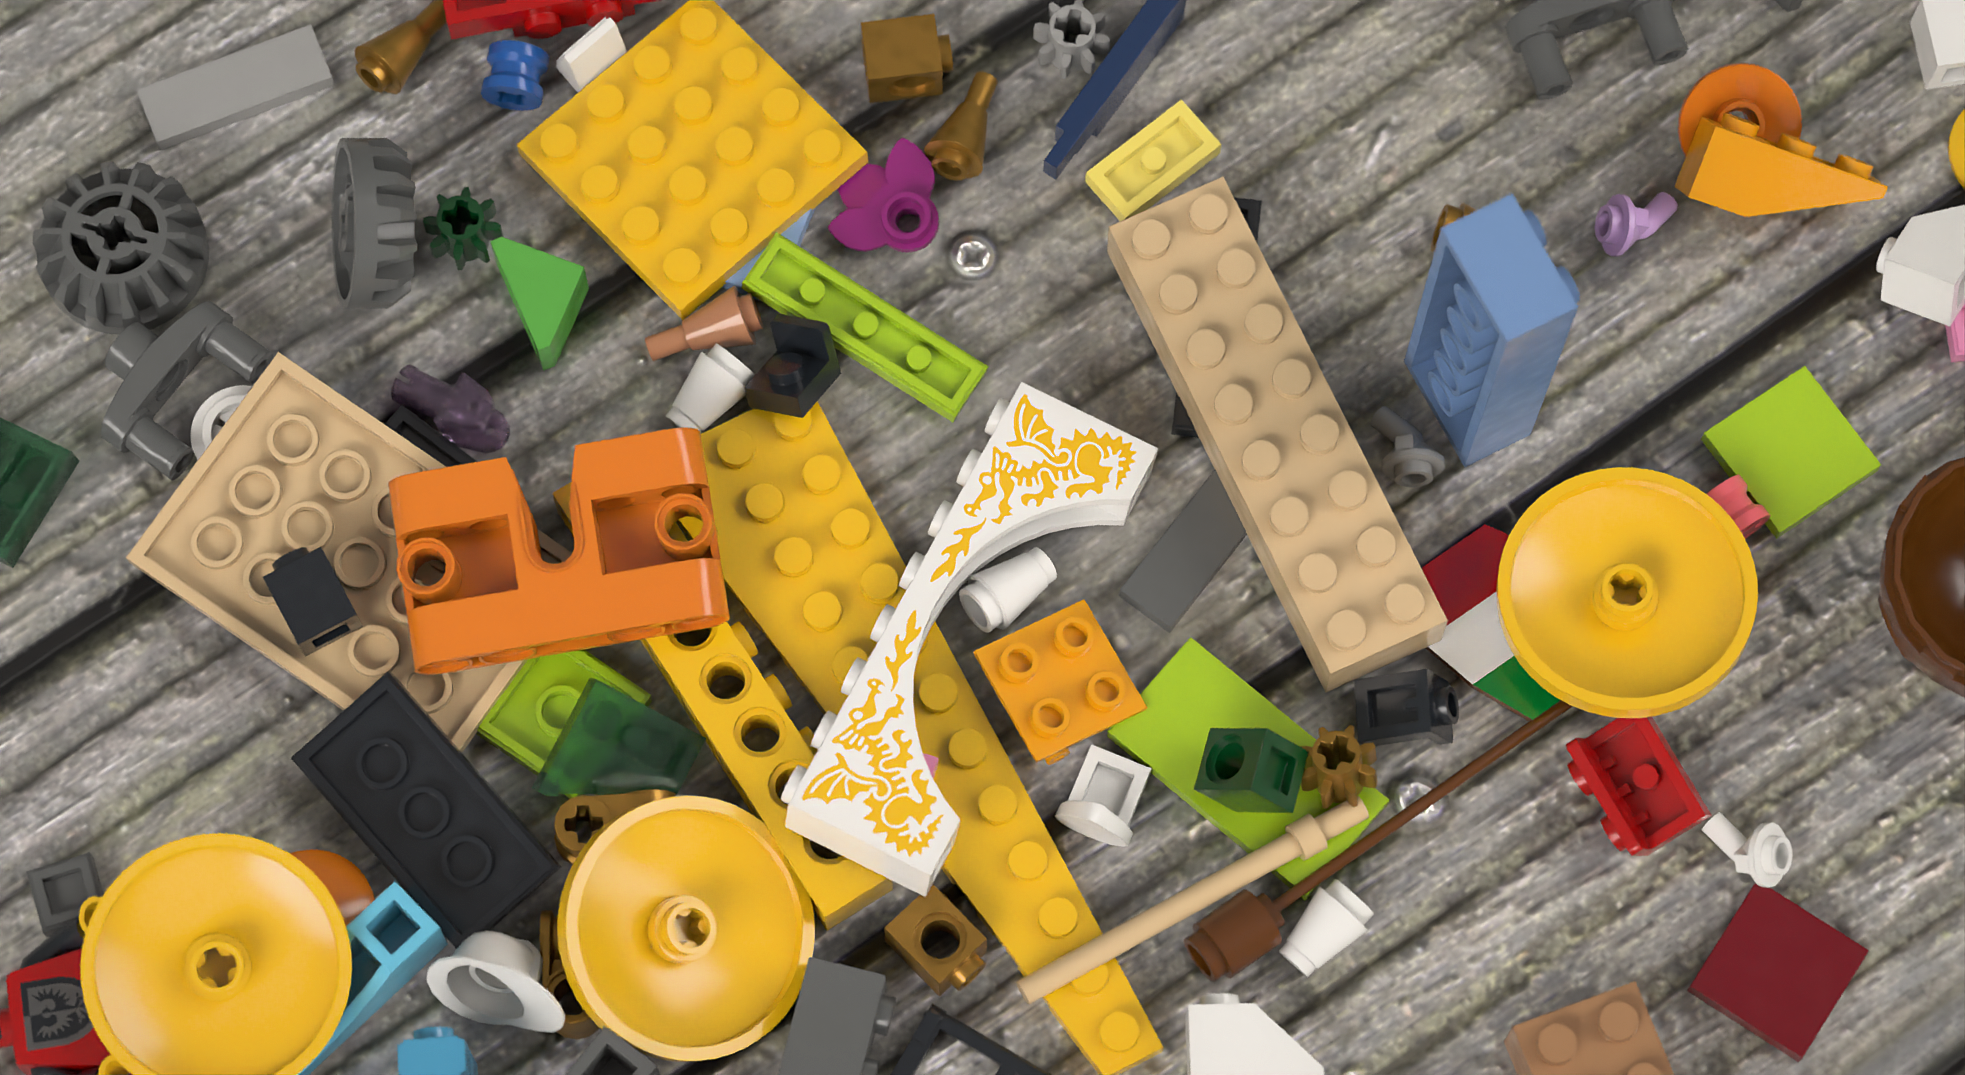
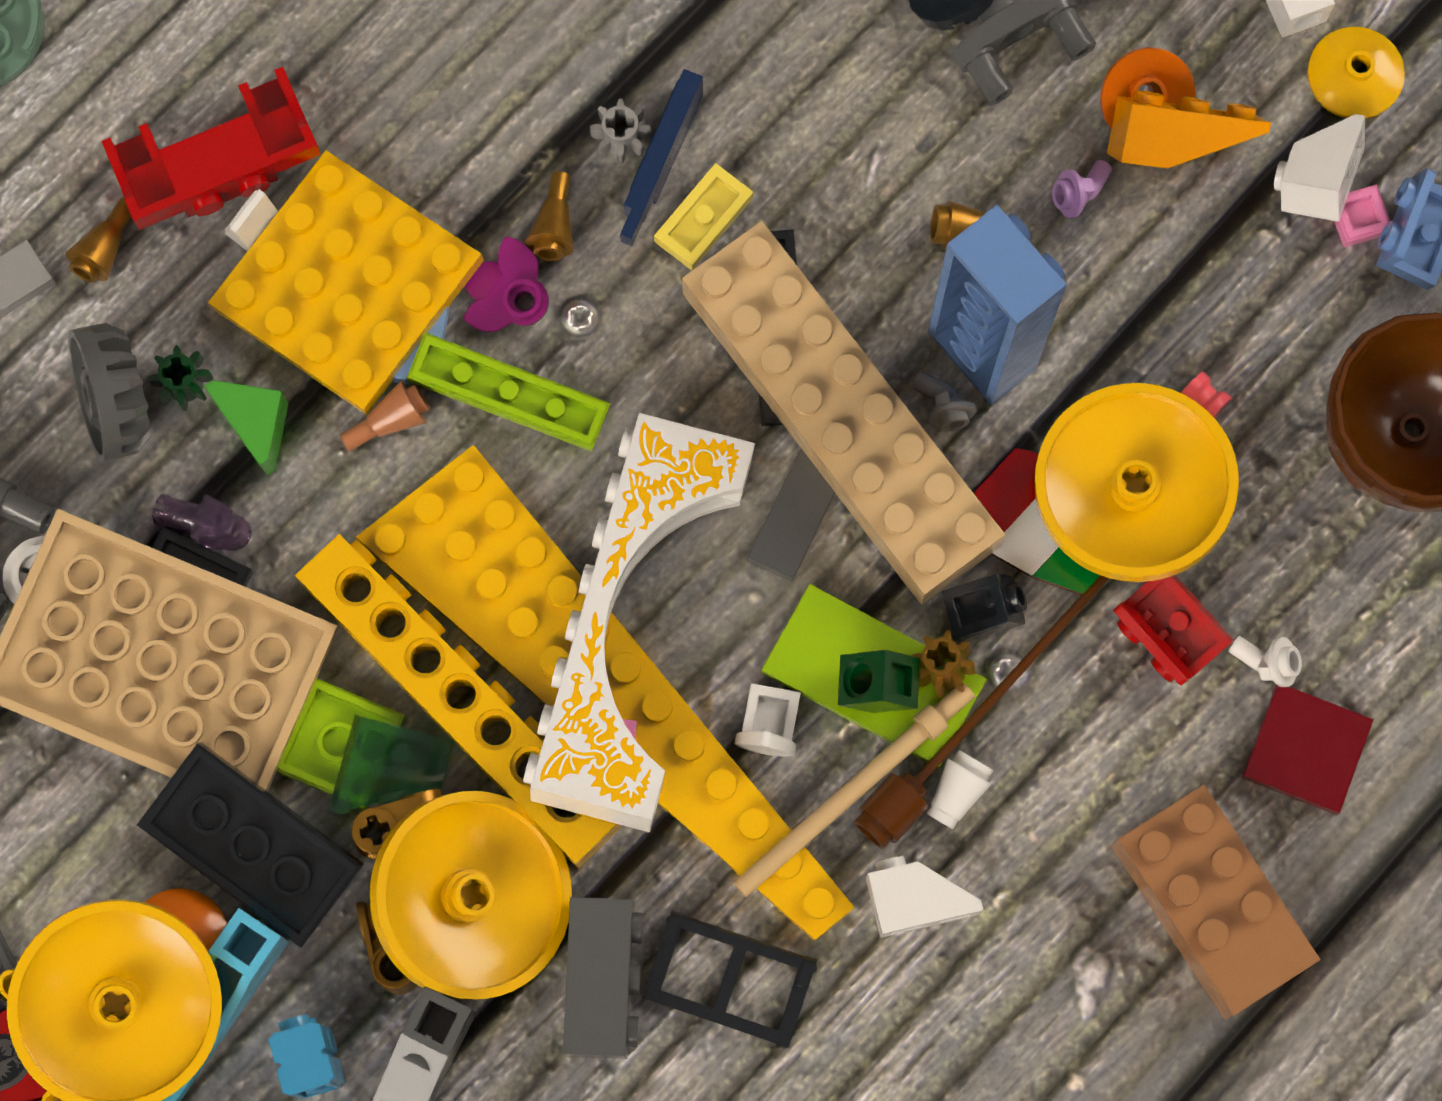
camera: 10 degrees left, 5 degrees up
black brick [263,547,363,657] -> none
orange connector [388,428,730,675] -> none
white piece [426,931,565,1032] -> none
blue wheel [480,40,550,111] -> none
white cone [665,343,755,433] -> none
black bracket [744,314,841,418] -> none
pearl gold brick [860,13,953,103] -> none
pearl gold brick [884,884,987,997] -> none
white cone [959,547,1057,633] -> none
light orange hinge [973,599,1147,765] -> none
lime tile [1701,366,1881,539] -> none

